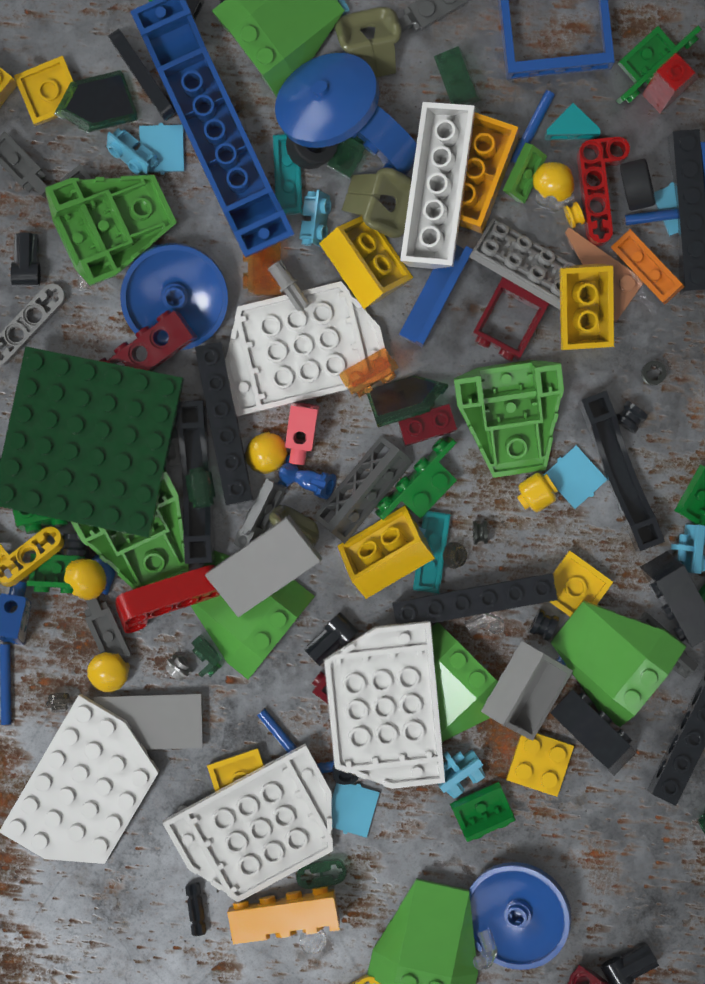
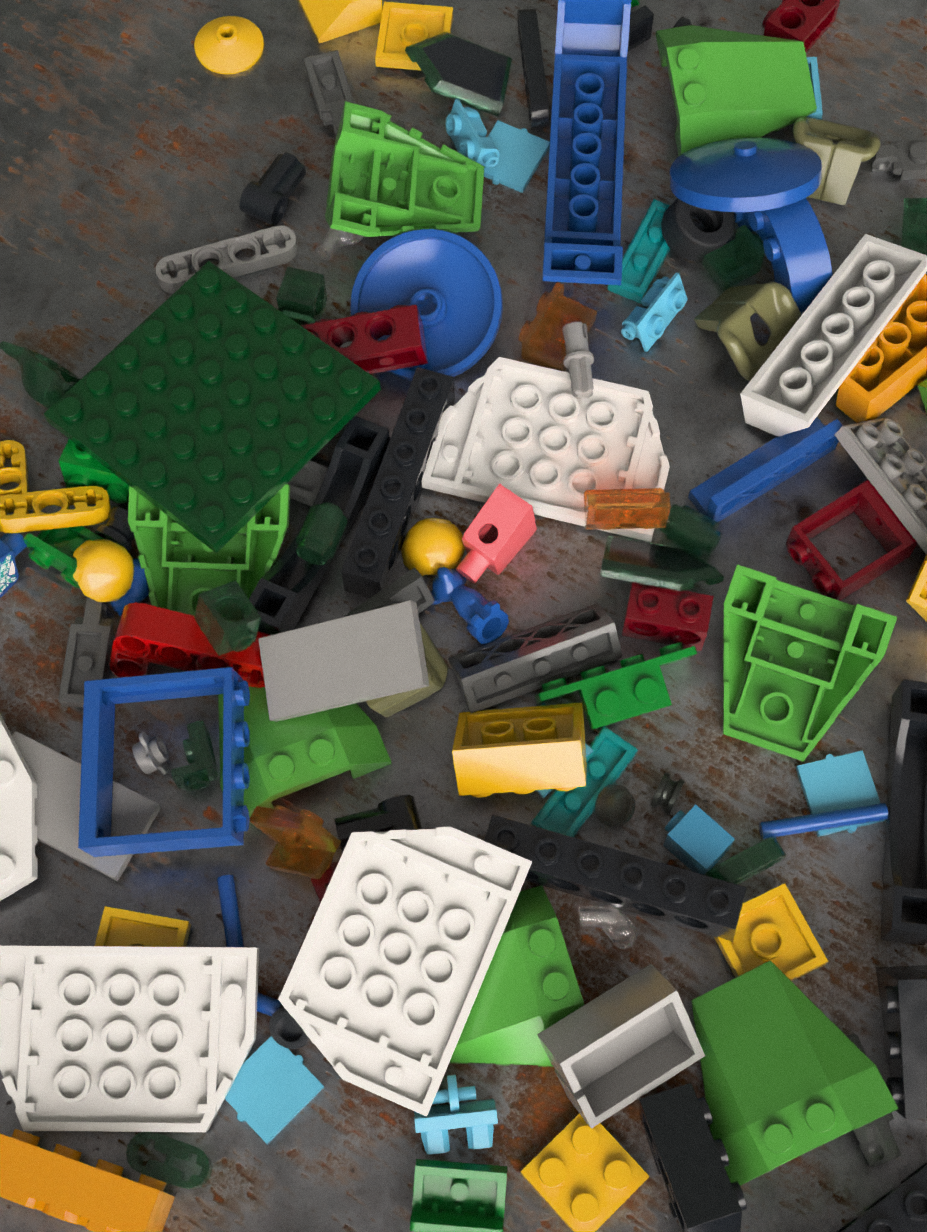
camera: 25 degrees right, 20 degrees down
yellow hair [87,652,130,692] -> none
yellow slope [319,216,413,309] -> none
yellow head [517,473,558,513] -> none
black wheel [529,608,559,641] -> none
none -> blue window [78,667,250,857]
none -> clear green brick [194,580,261,656]
none -> clear orange bracket [249,805,341,879]
none -> clear green brick [276,267,327,325]
none -> clear green brick [660,504,722,557]
none -> dark azure brick [663,804,735,876]
none -> clear green beam [705,836,786,885]
none -> blue bar [759,803,888,839]

